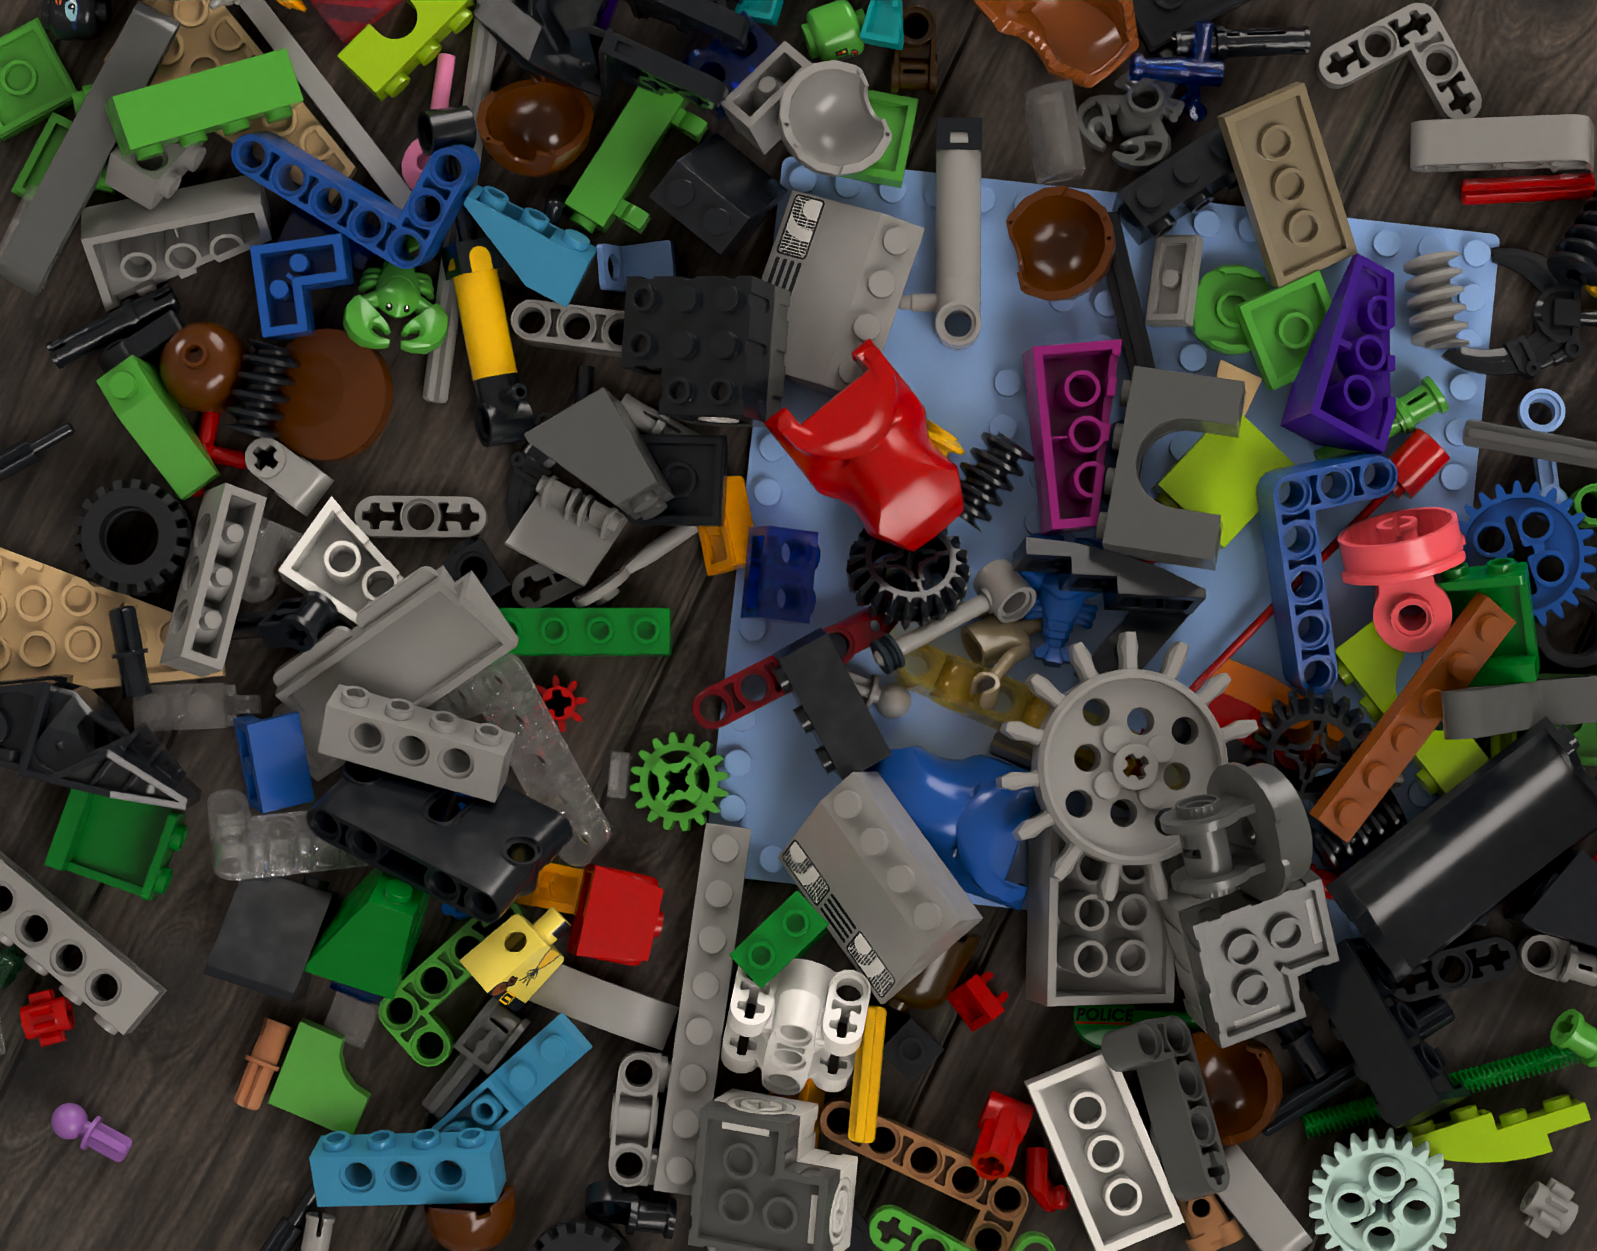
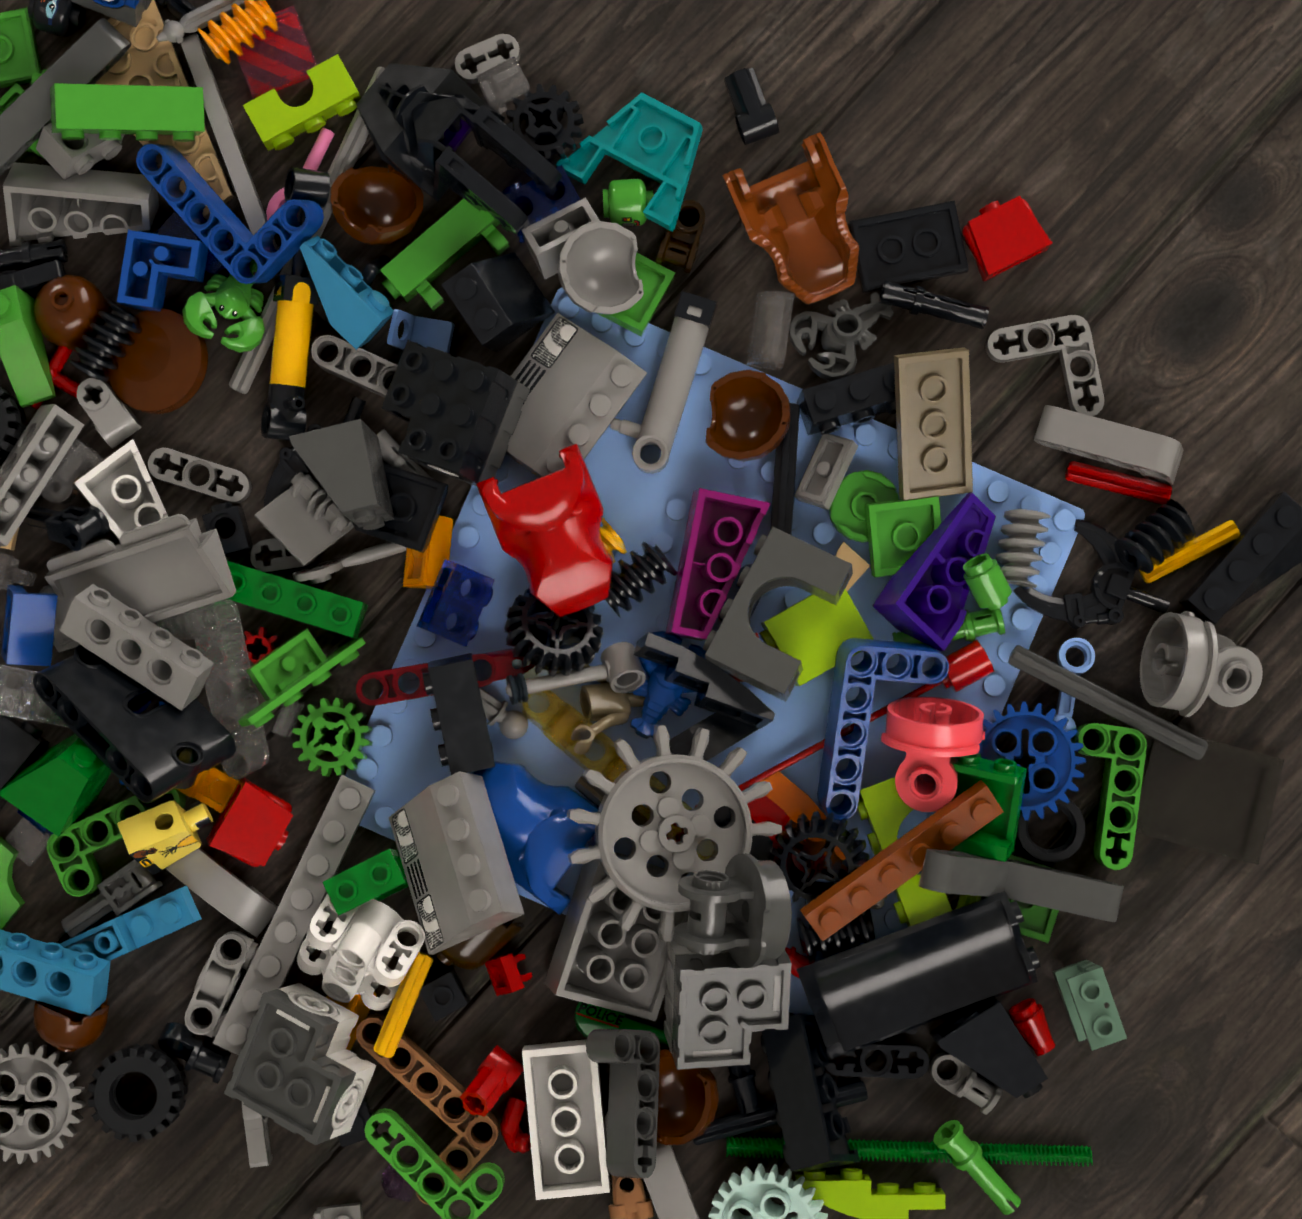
camera: 10 degrees right, 0 degrees up
clear blue piece [1129,21,1224,122] -> none
none -> bright green bracket [238,628,366,728]
none -> bright green brick [963,554,1012,610]

